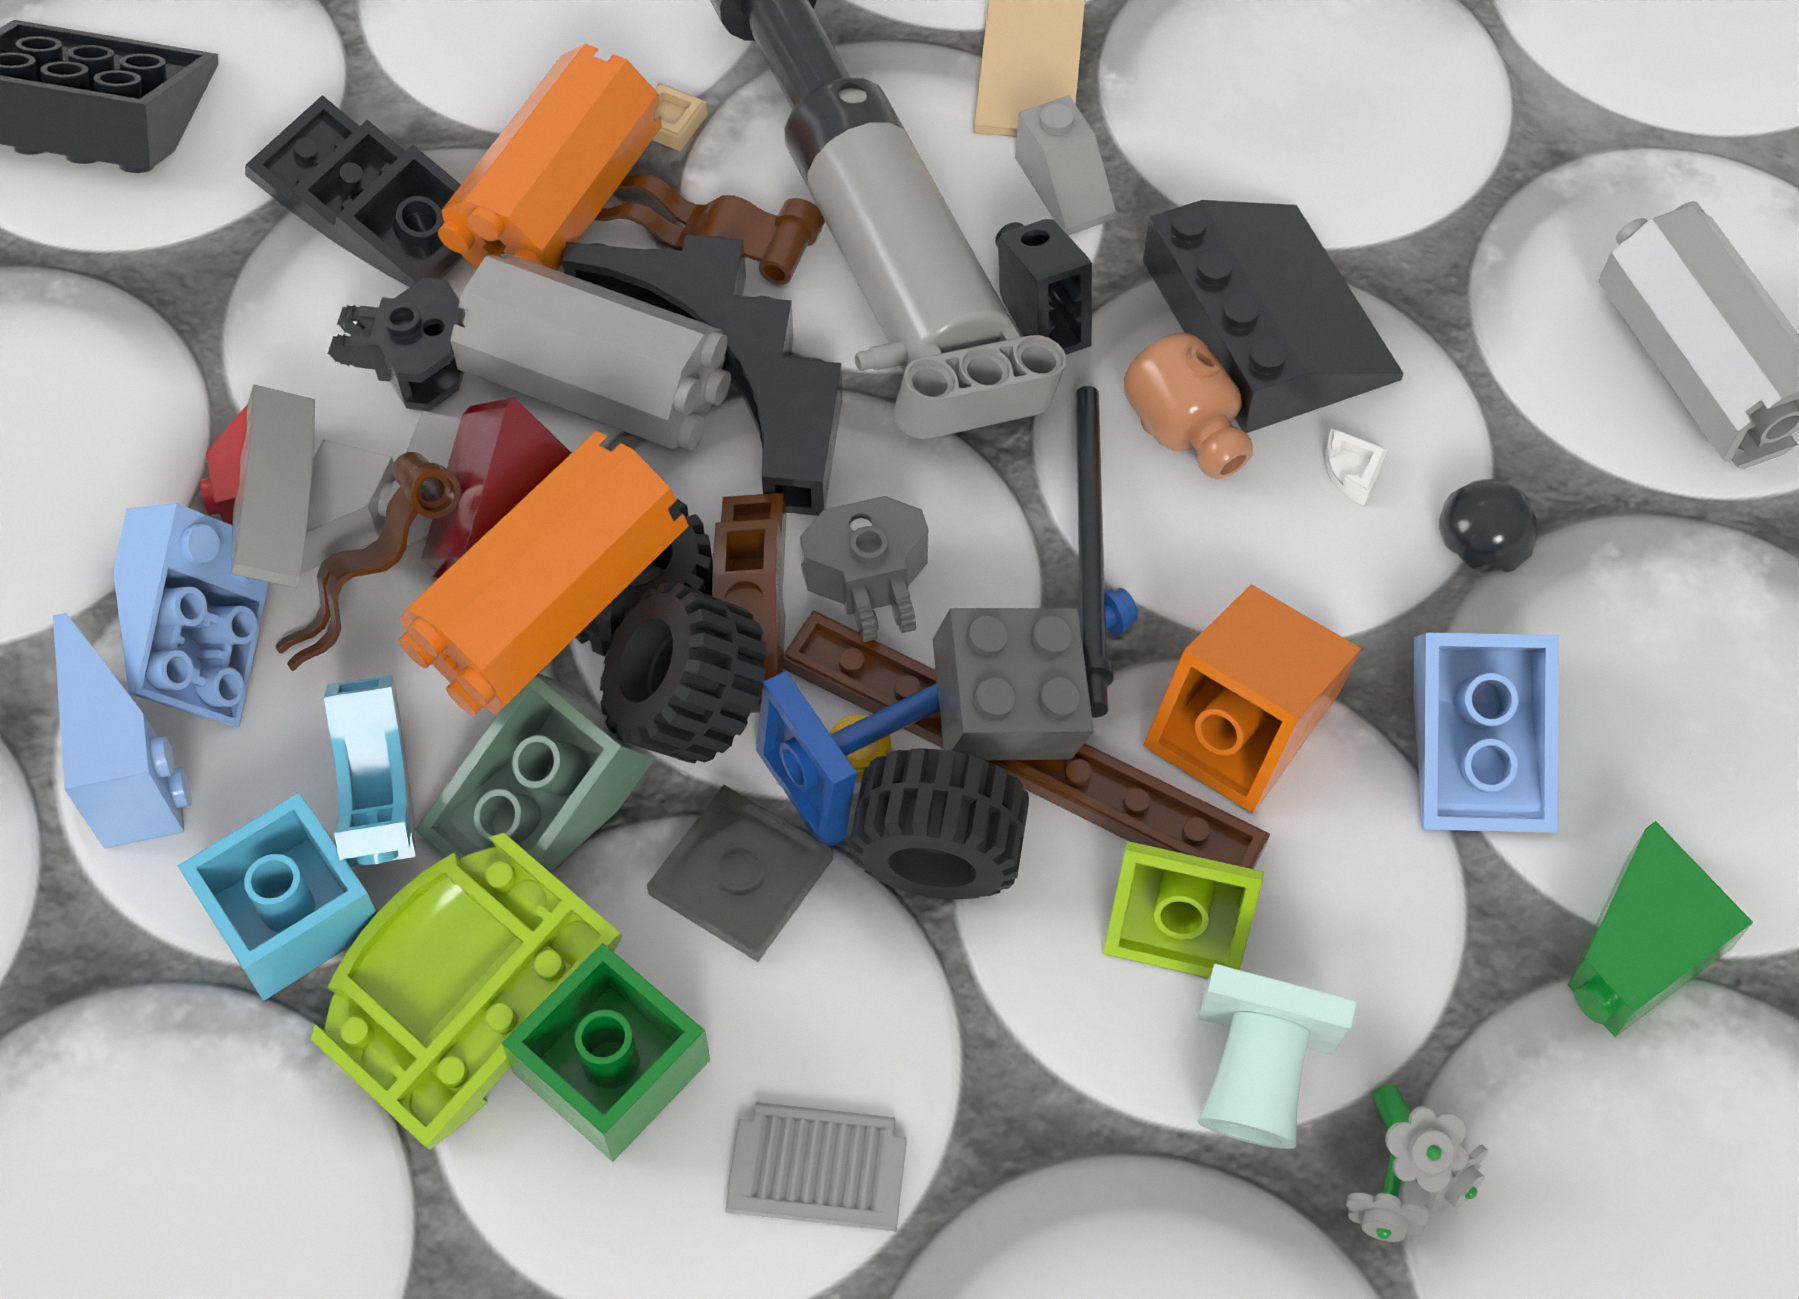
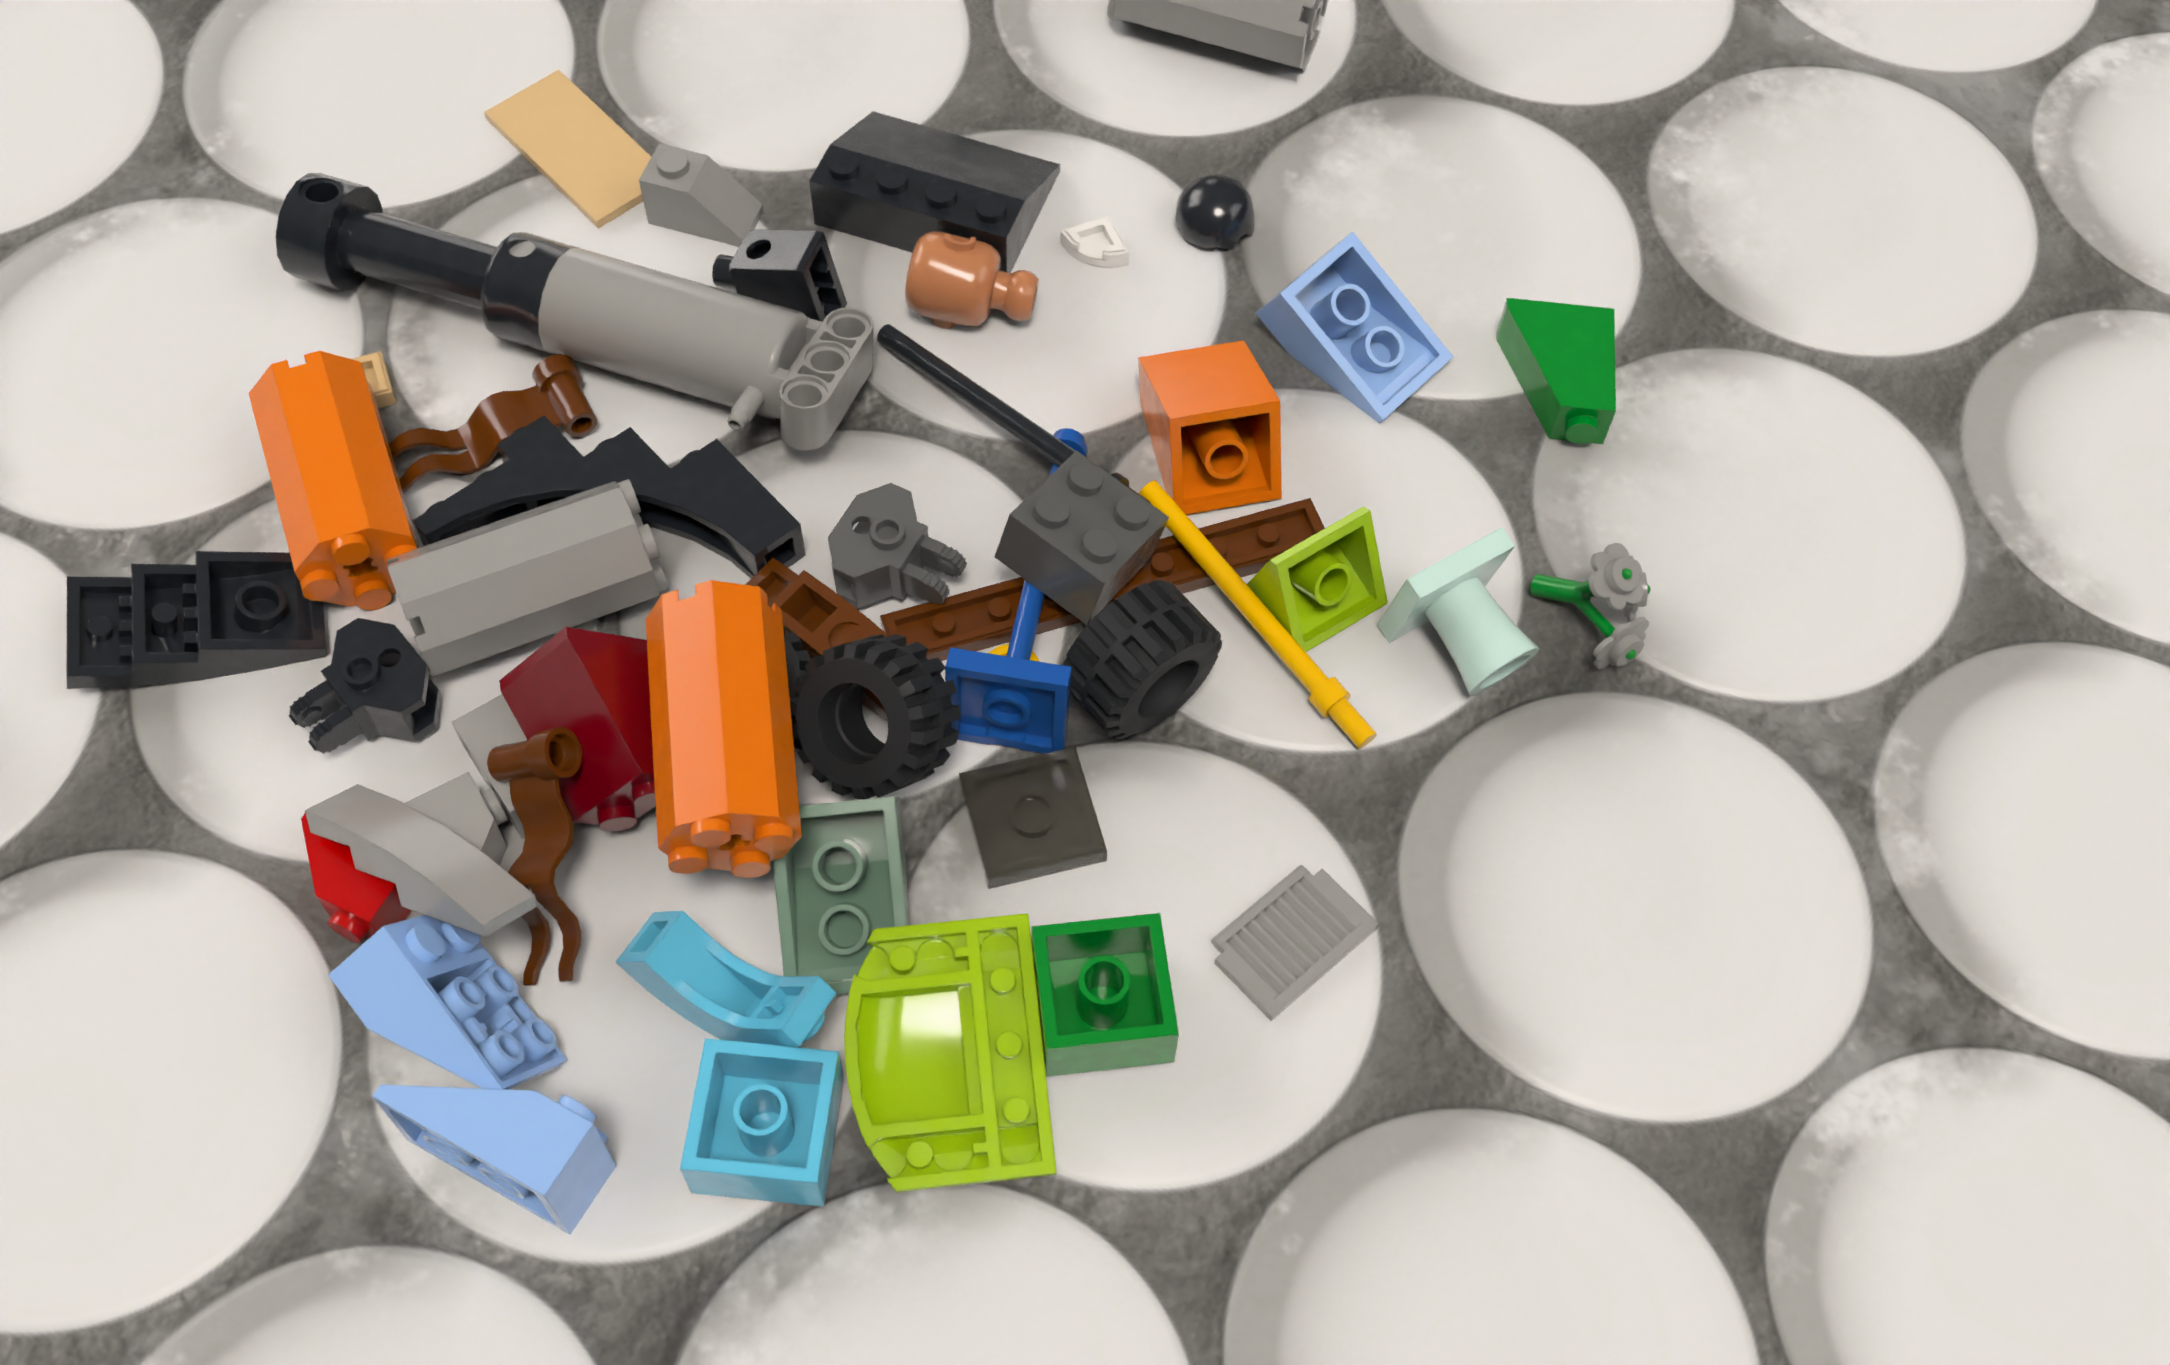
camera: 50 degrees left, 0 degrees up
none -> yellow bar [1139,480,1377,749]

